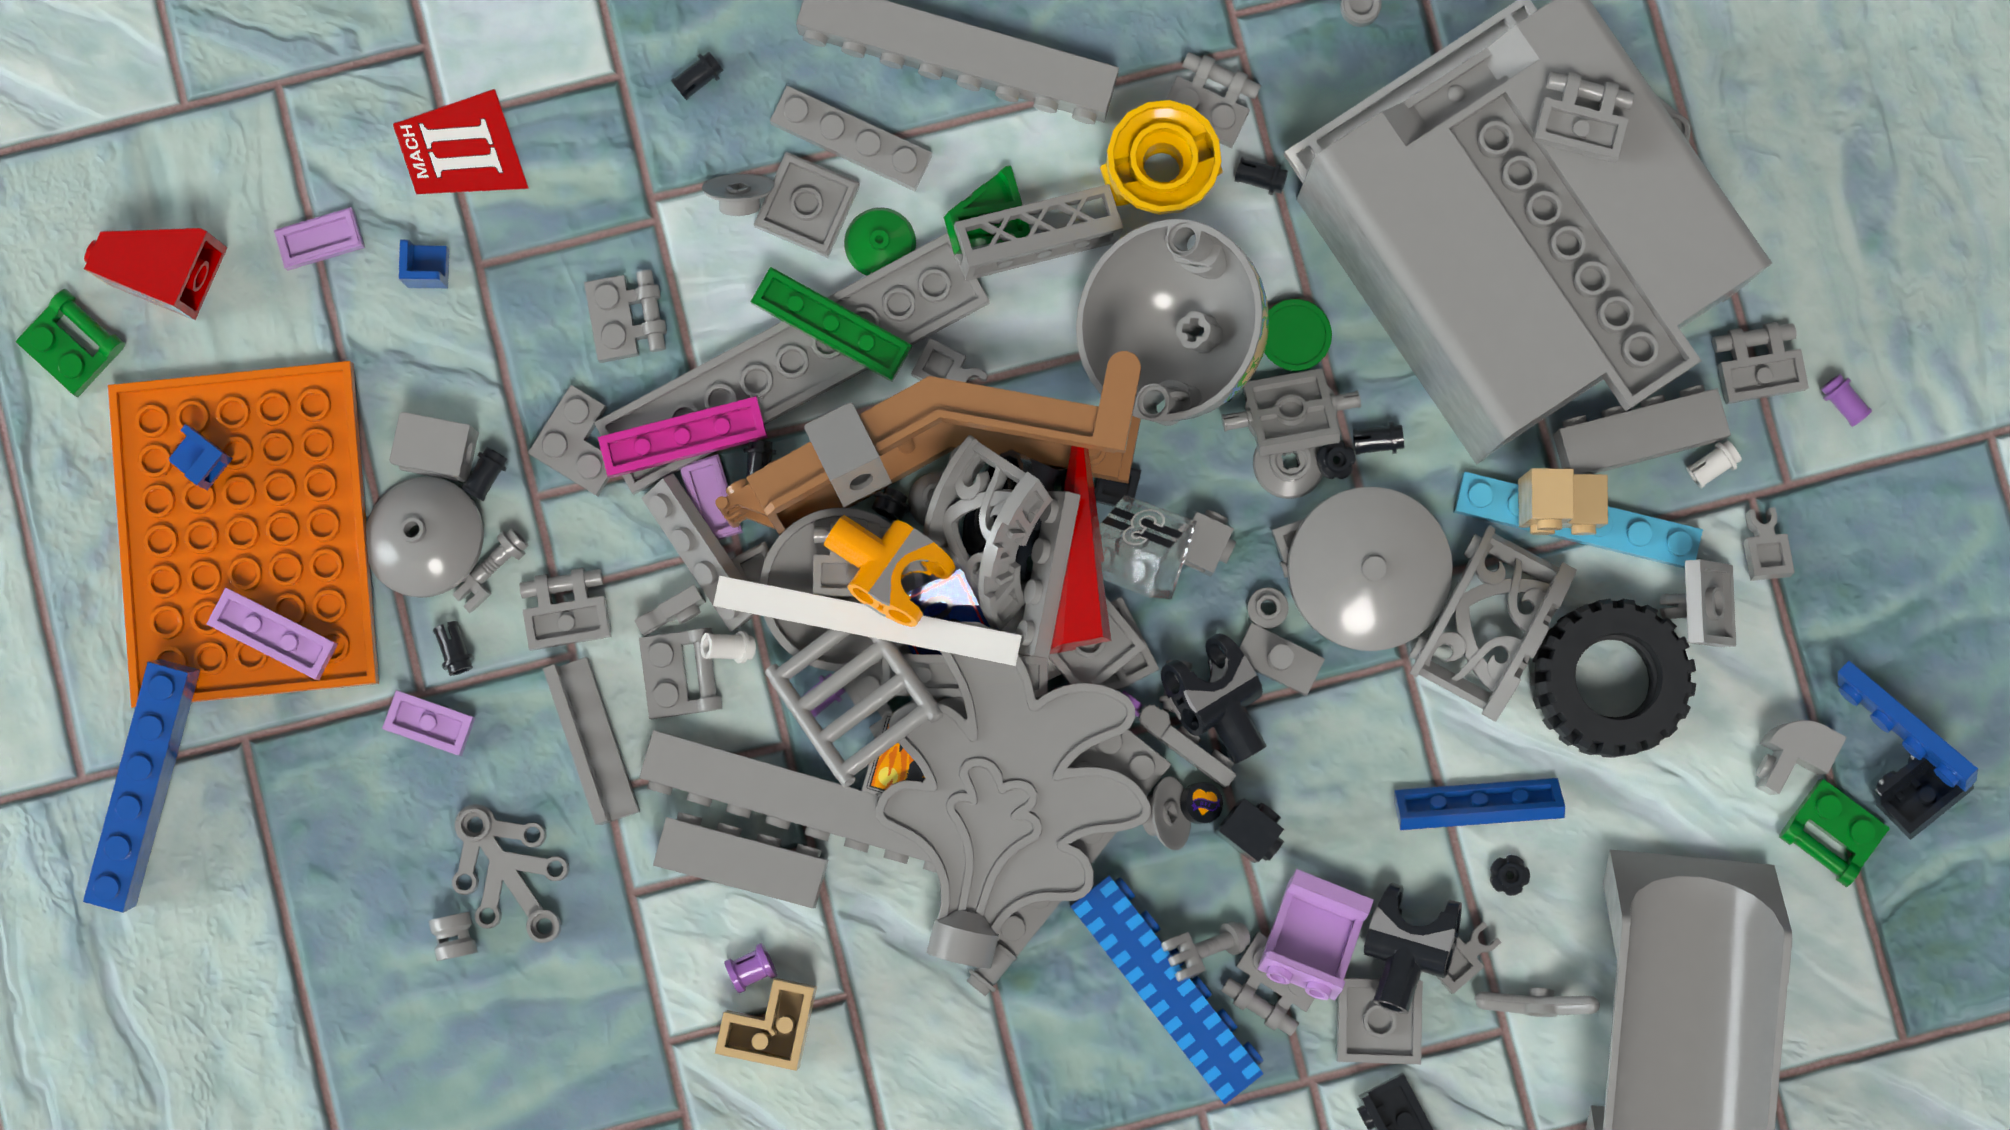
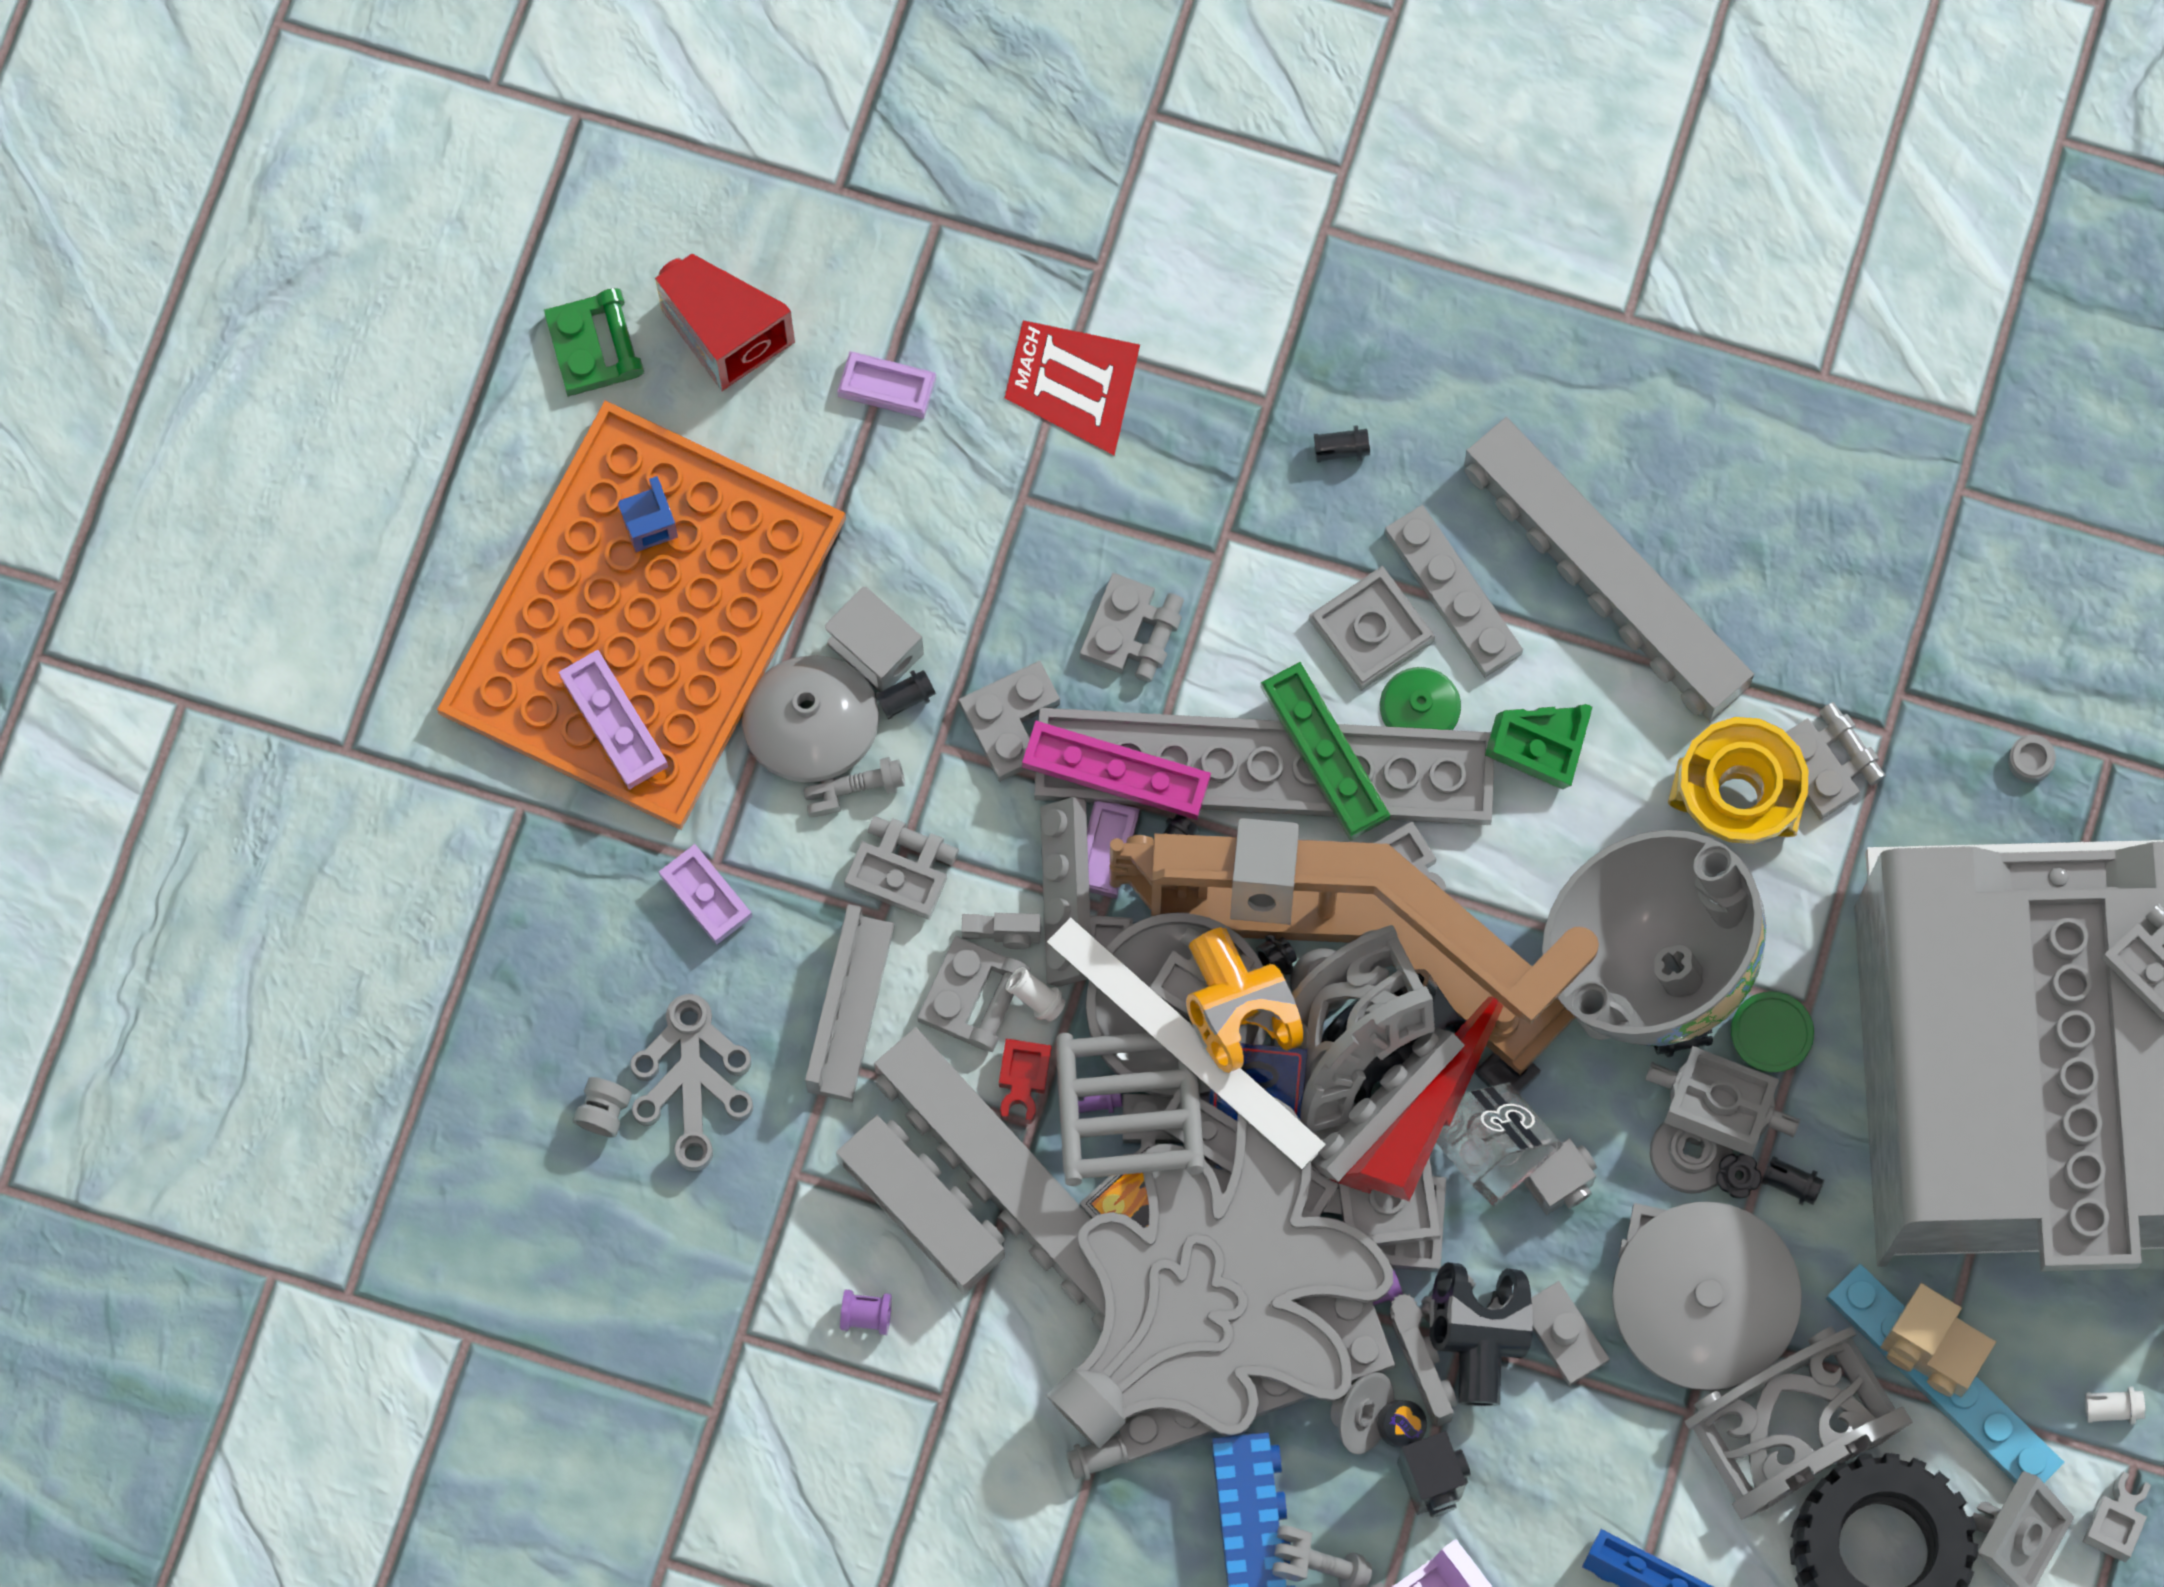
camera: 30 degrees right, 10 degrees down
blue brick [83,659,200,913] -> none
blue panel [399,239,449,289] -> none
black pin [433,621,474,676] -> none
light grey piece [702,174,775,216] -> none
tan brick [715,978,817,1071] -> none
light grey fence [954,184,1124,281] -> none
black pin [1235,157,1288,195] -> none
light grey plate [1247,588,1289,629] -> none
light grey brick [1553,385,1731,474] -> none
none -> red plate [999,1039,1052,1124]

